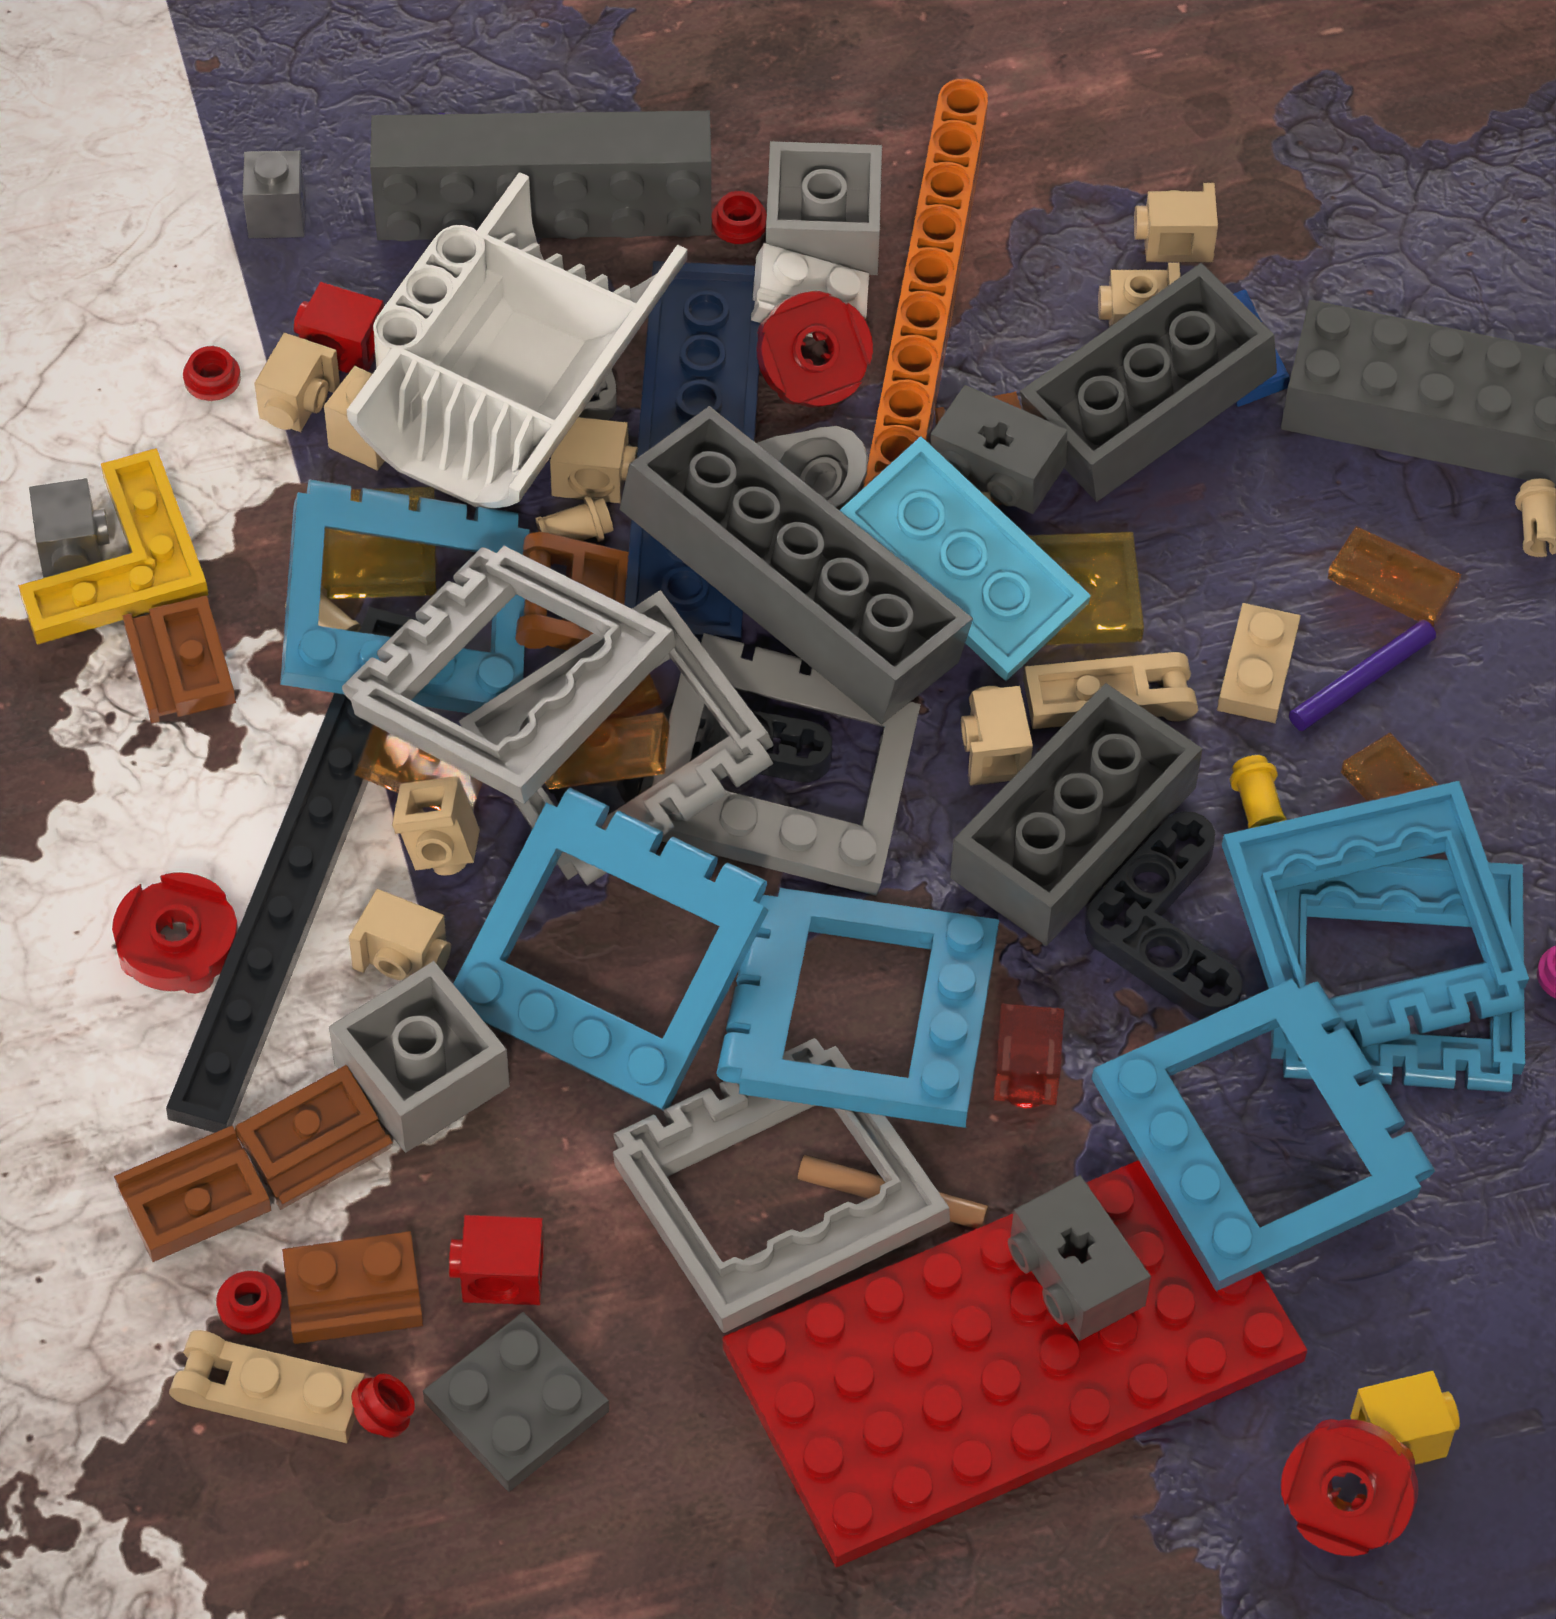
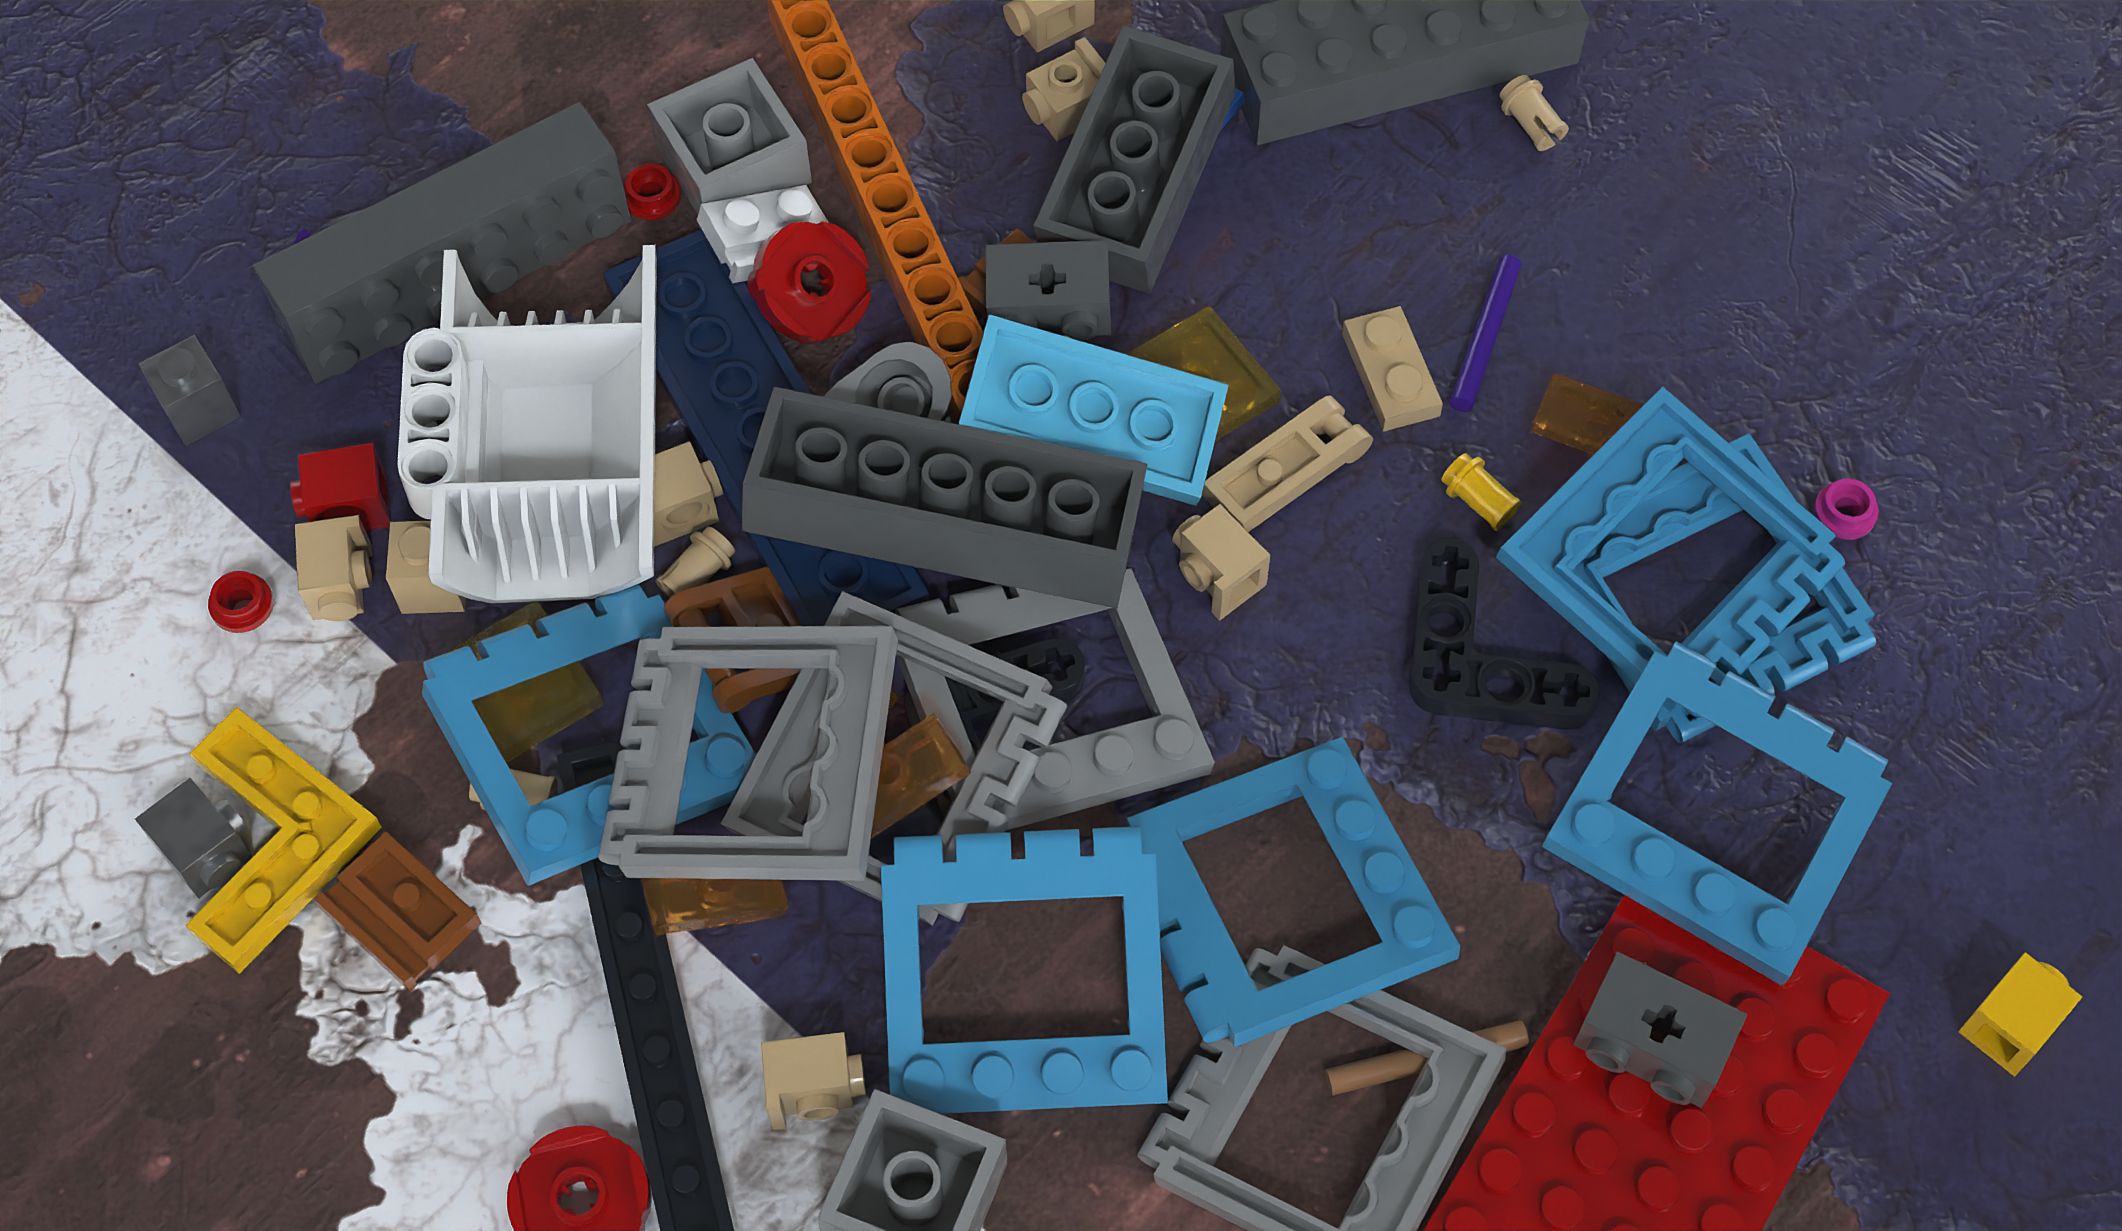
camera: 30 degrees left, 5 degrees up
tan brick [392,776,480,876] -> none
dark grey brick [950,683,1203,946] -> none
clear red brick [993,1004,1064,1108] -> none
red plate [1281,1419,1418,1556] -> none
clear orange plate [1327,526,1461,627] -> none

